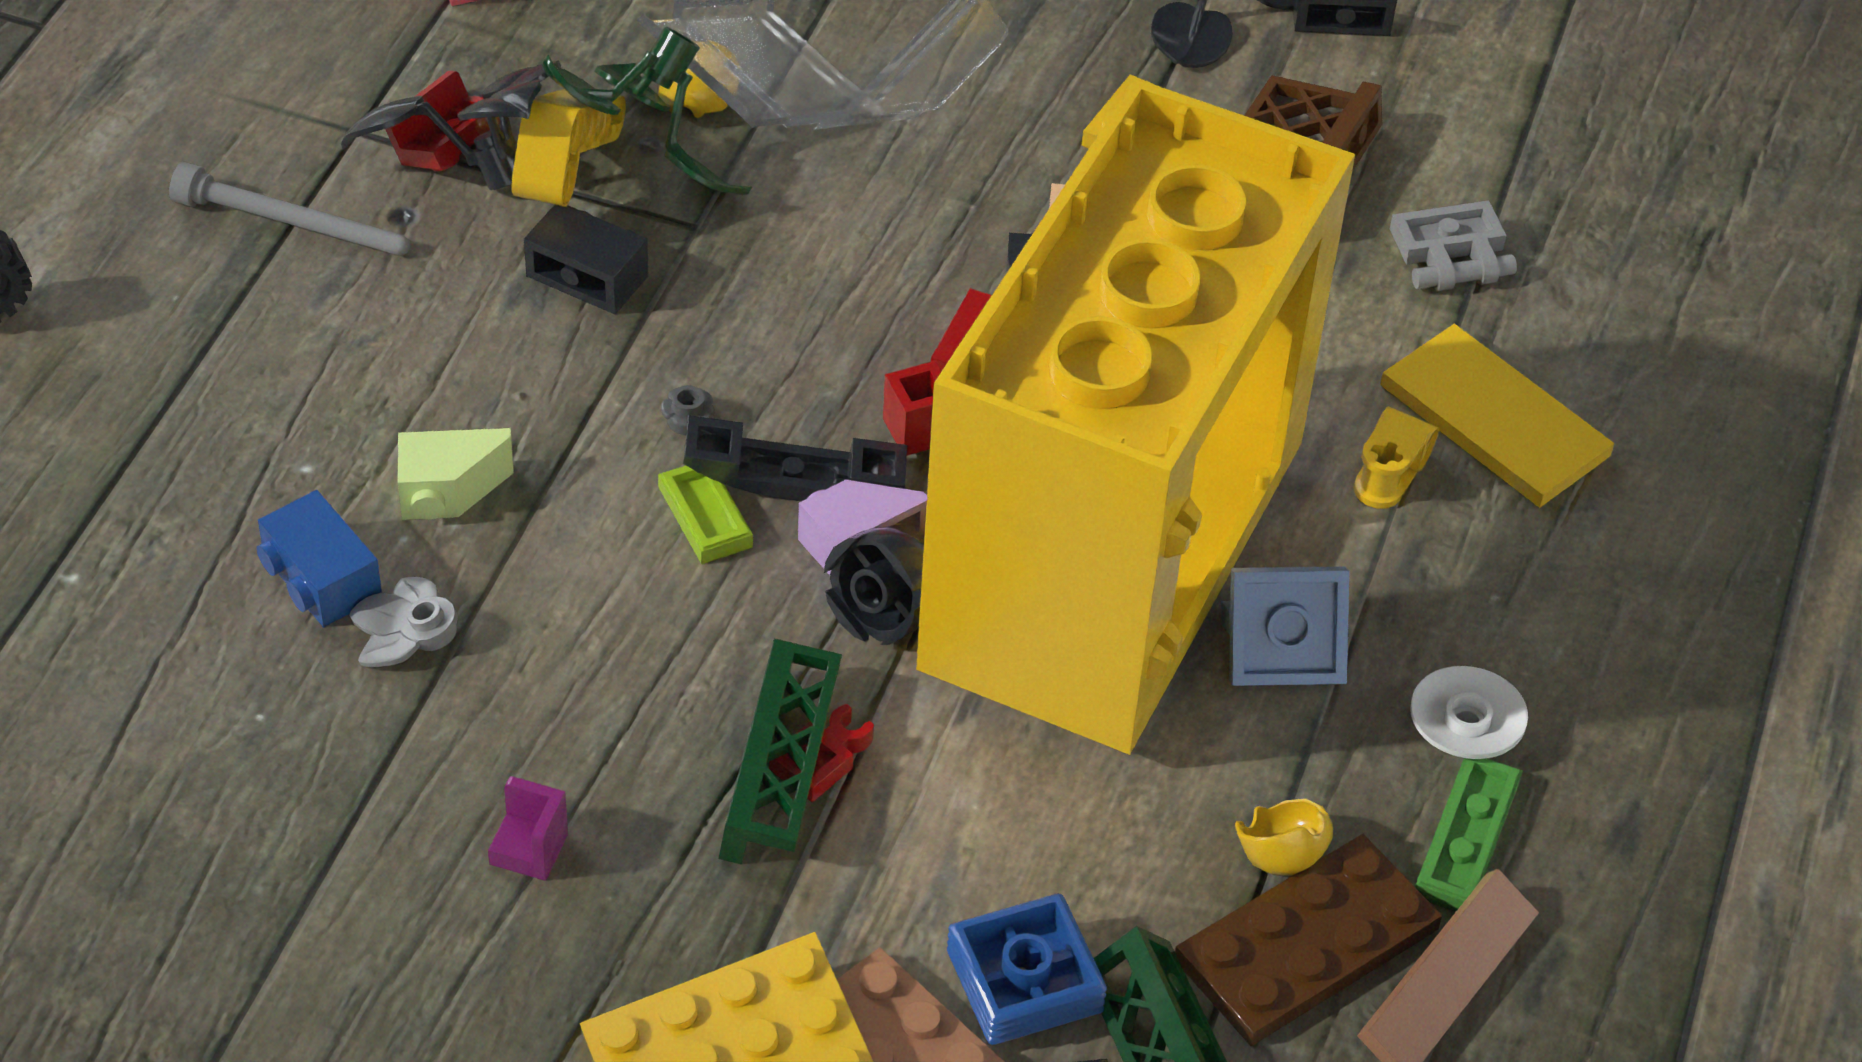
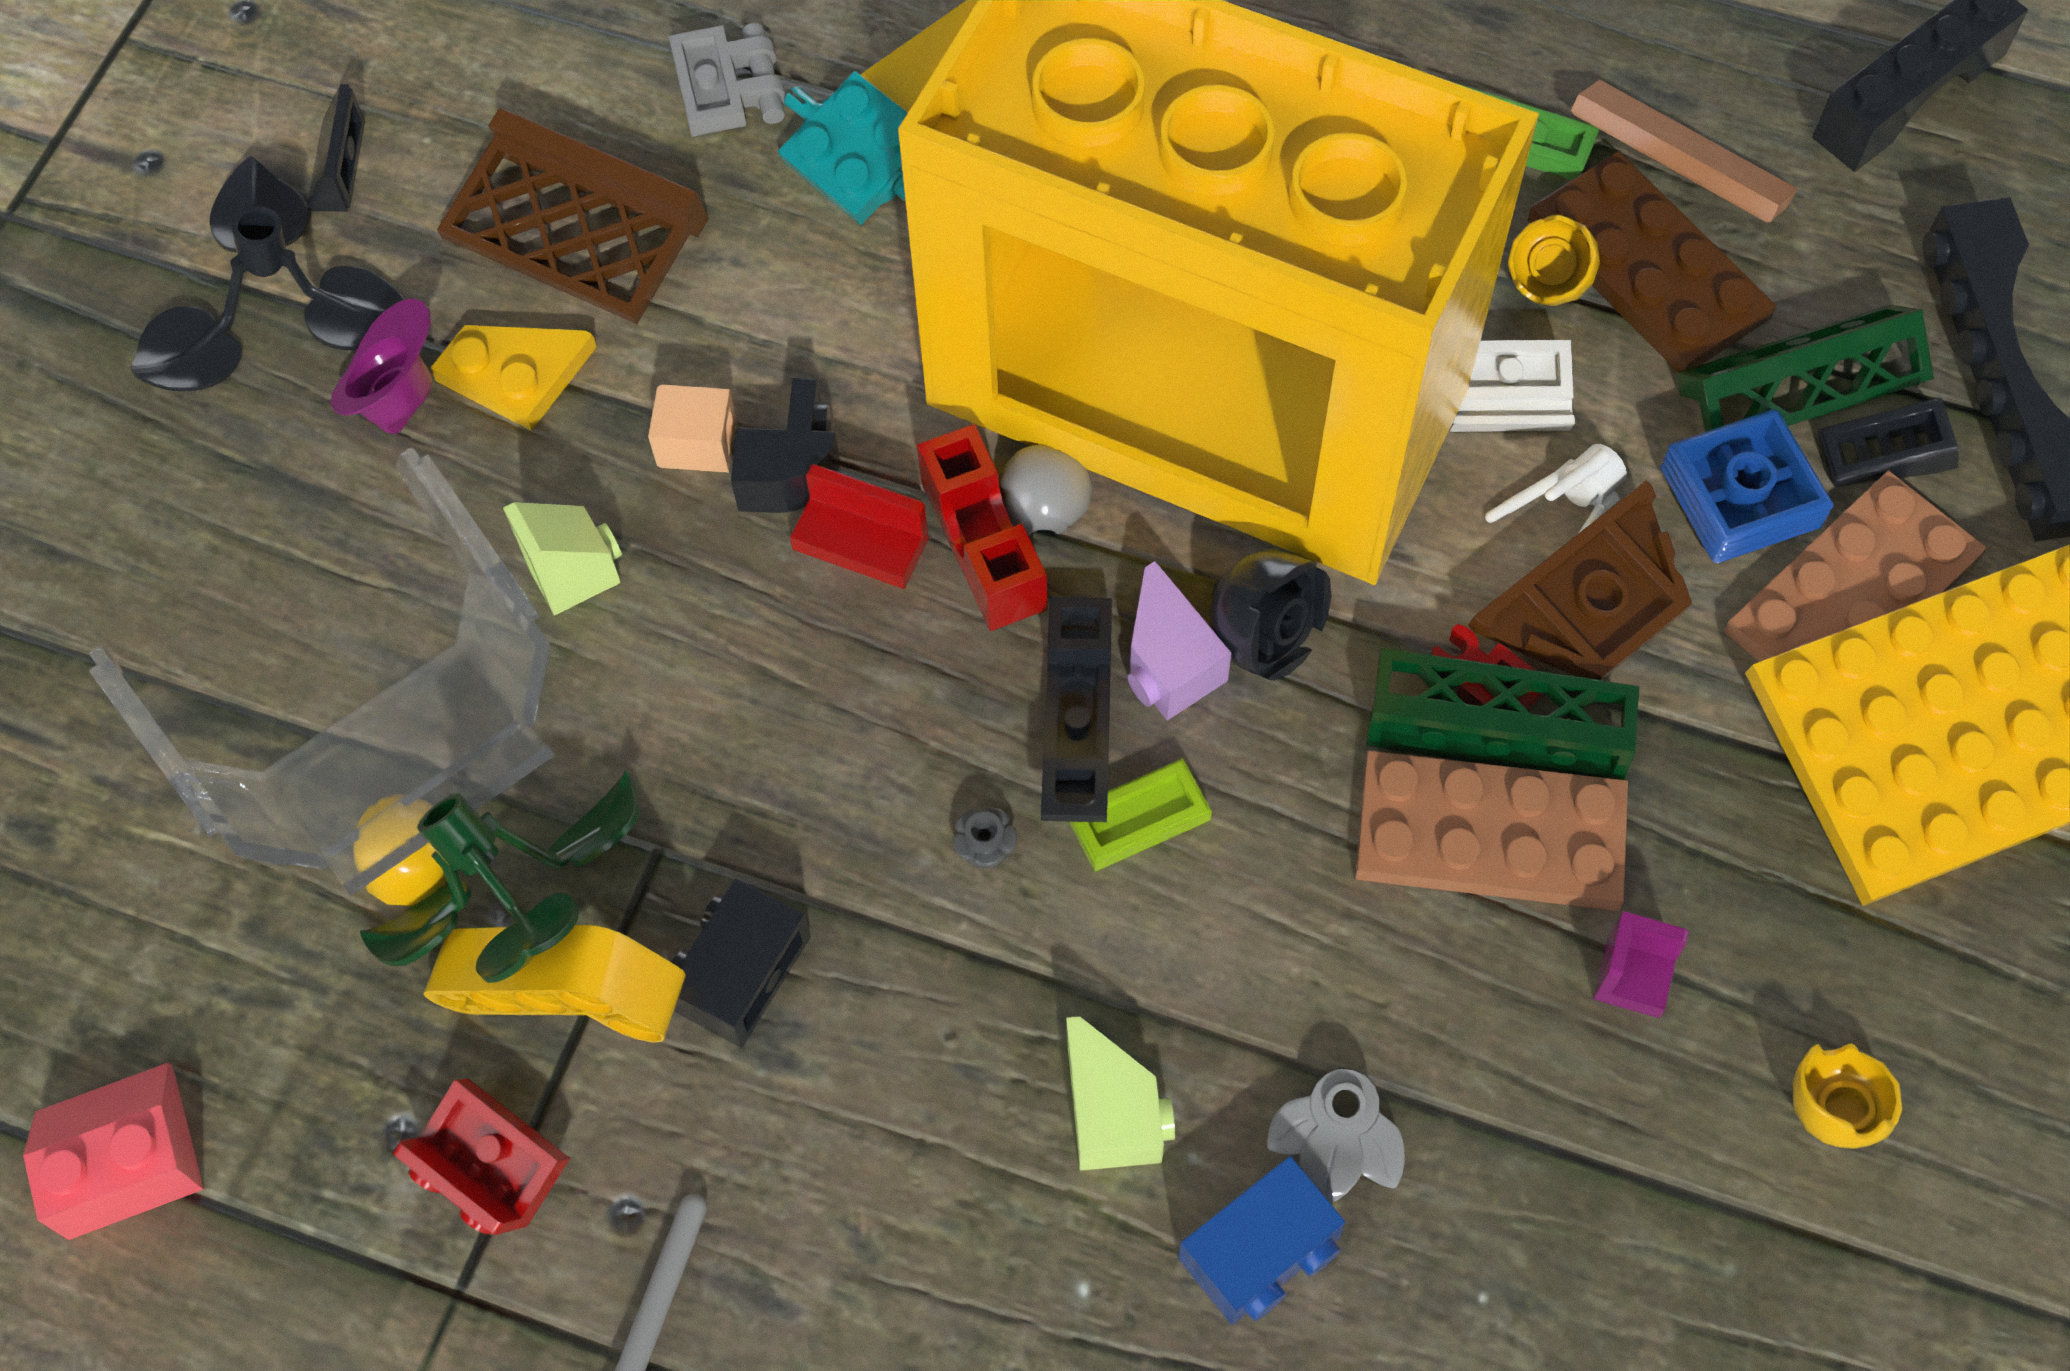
camera: 85 degrees left, 15 degrees up
black plant [341,60,561,190] -> none
none -> magenta piece [330,298,432,434]
none -> yellowish green slope [503,502,622,616]
none -> teal plate [777,71,908,226]
none -> nougat plate [1355,751,1628,911]
none -> white plate [1450,340,1575,432]
none -> reddish brown wing [1468,480,1692,680]
none -> white plant [1485,444,1627,533]
none -> yellow hair [1792,1044,1902,1148]

